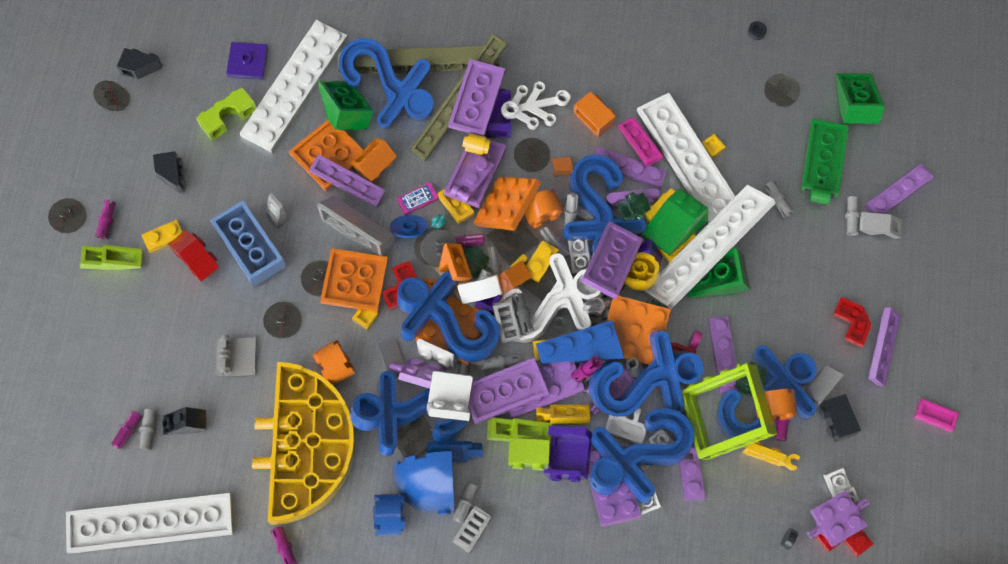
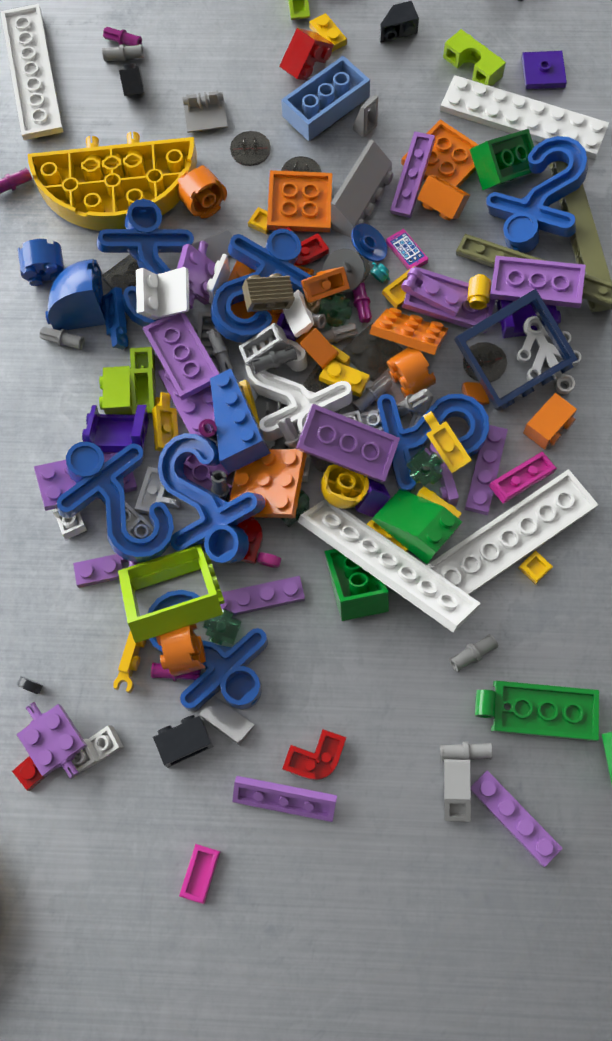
camera: 90 degrees right, 0 degrees up
light grey slope [452,506,492,553] -> none
none -> dark tan brick [242,273,295,312]
none -> yellow plate [423,411,472,474]
none -> dark blue window [454,288,578,409]

